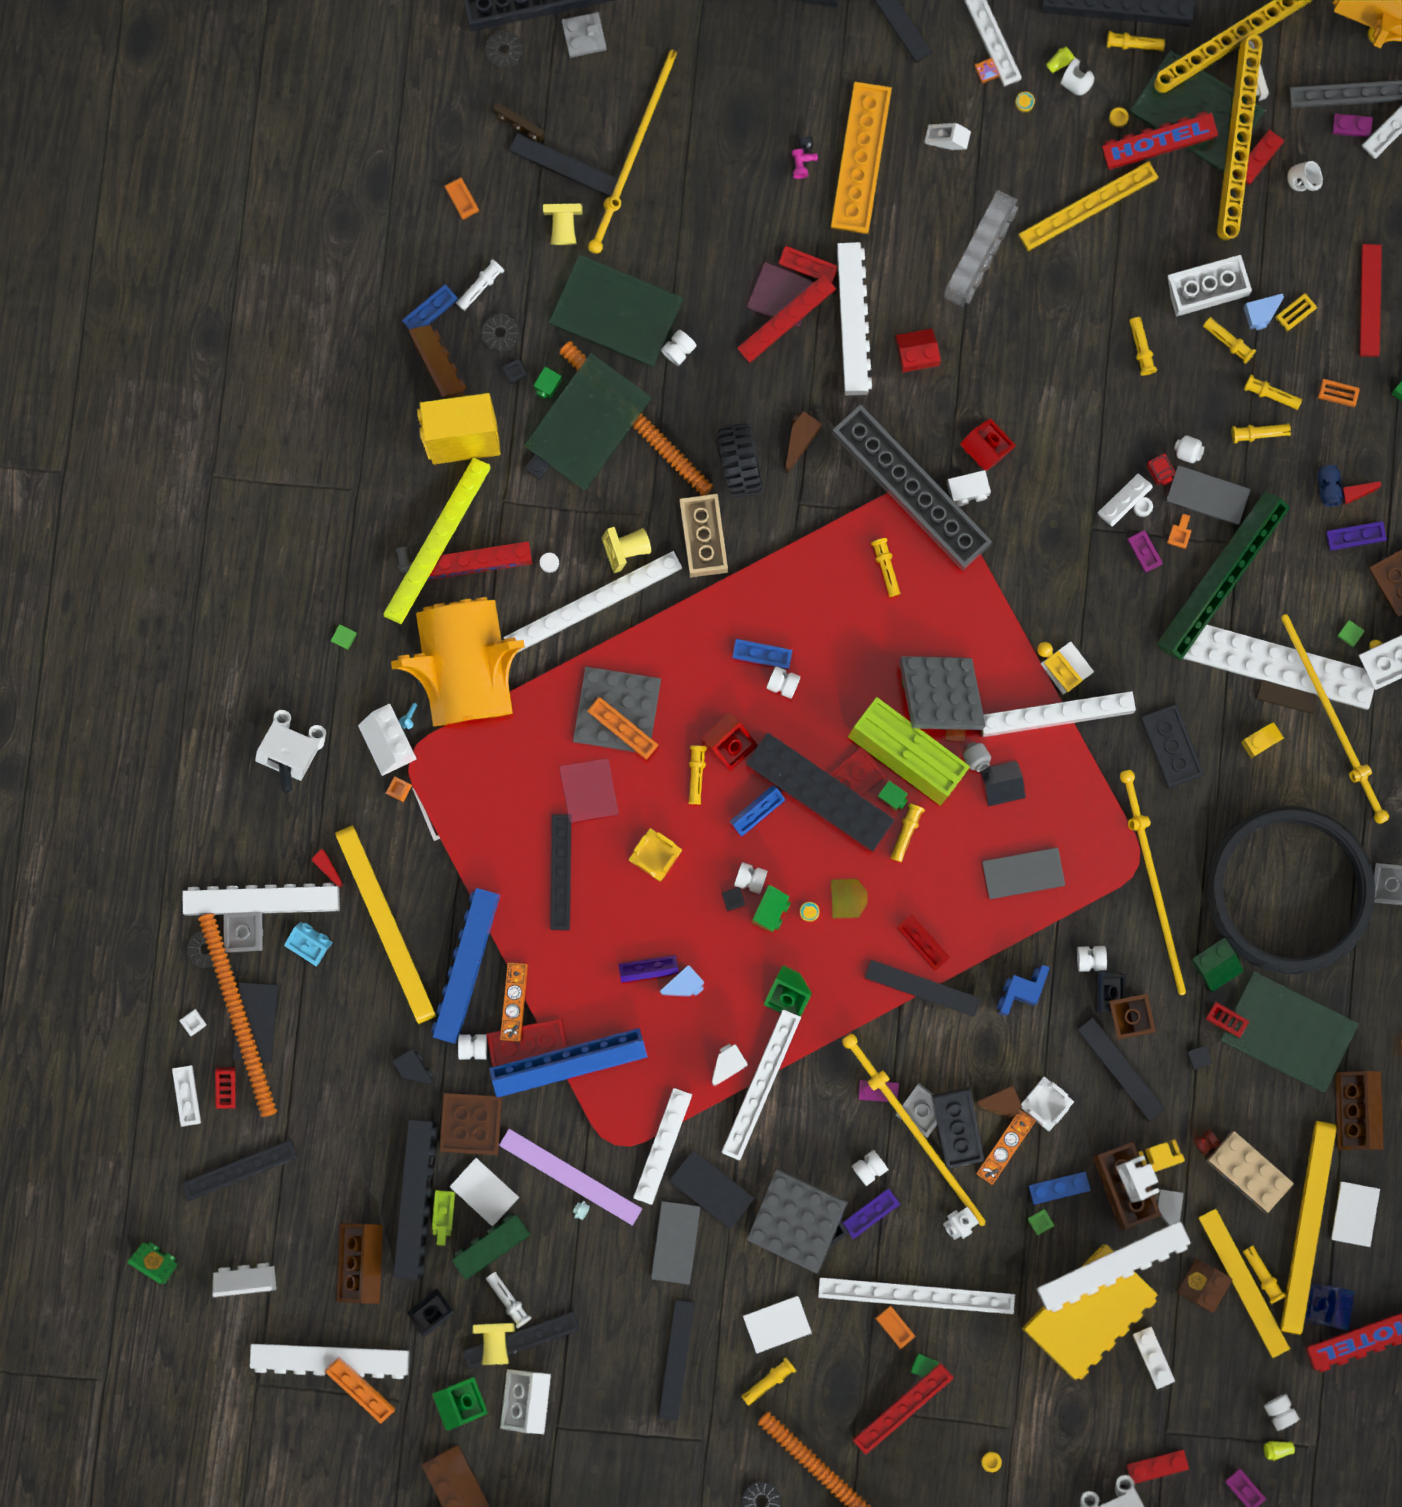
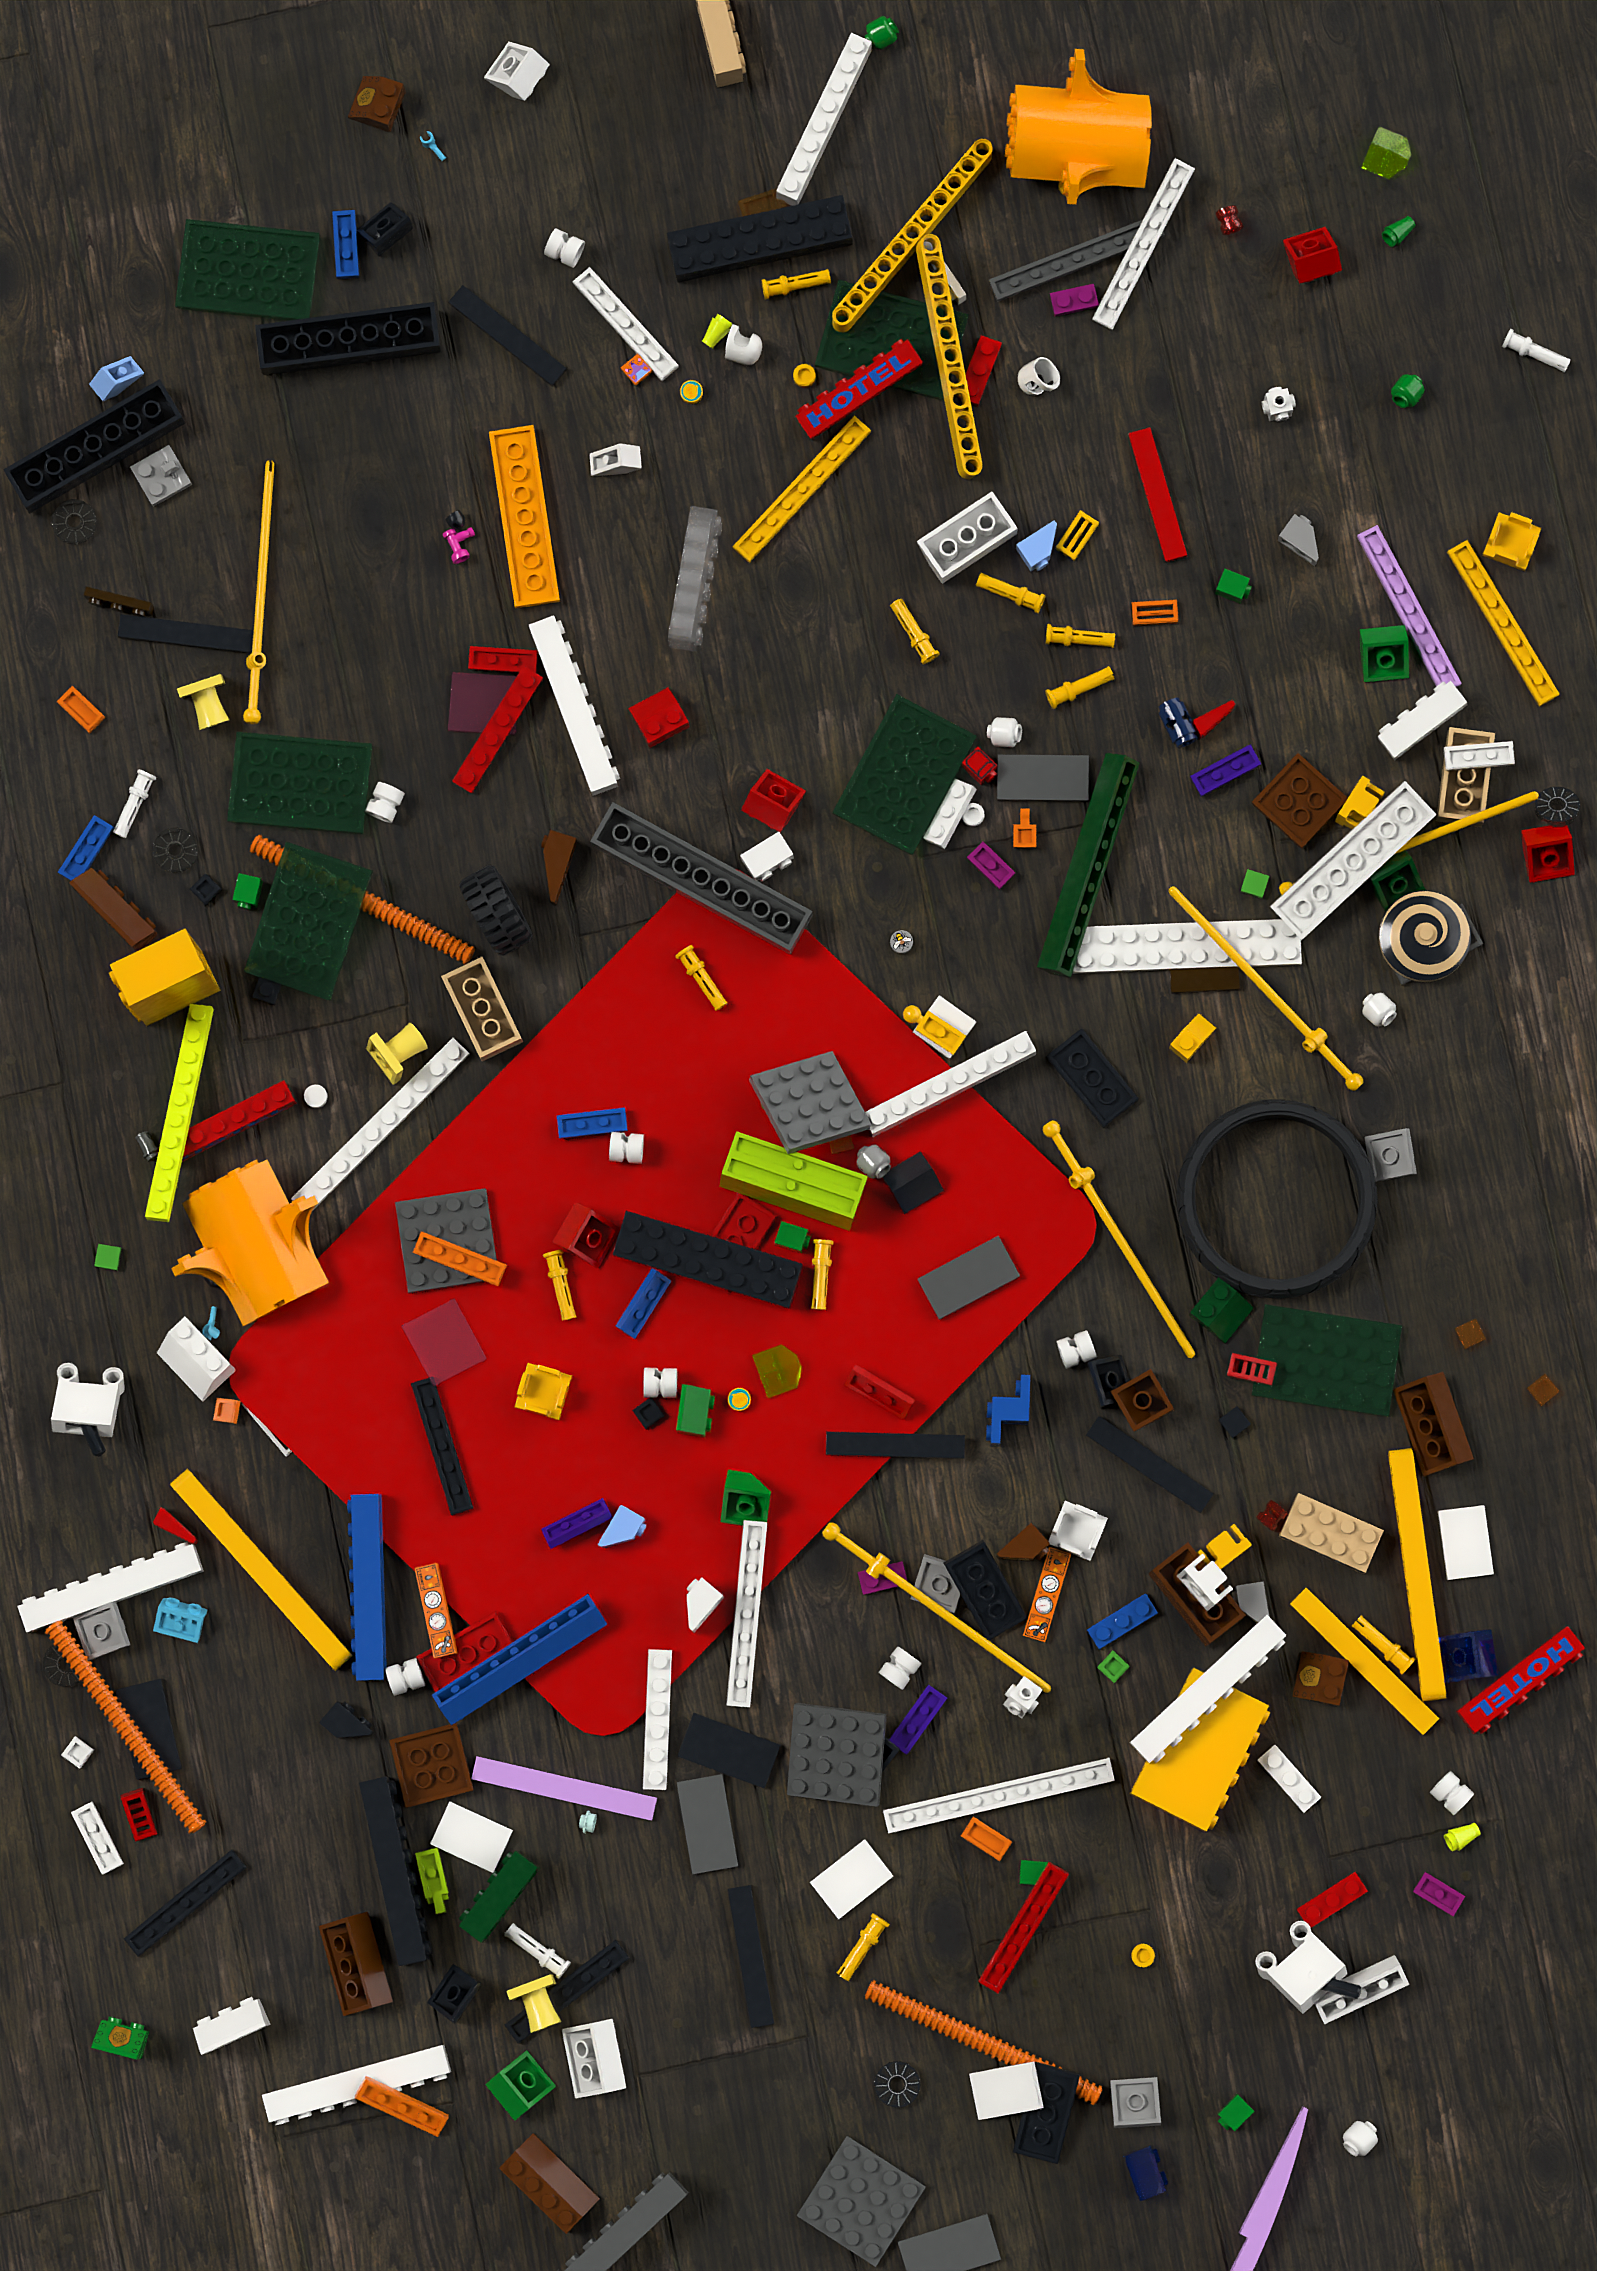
camera: 10 degrees left, 0 degrees up
none -> clear green plate [832,694,977,856]
none -> tile [890,930,913,954]

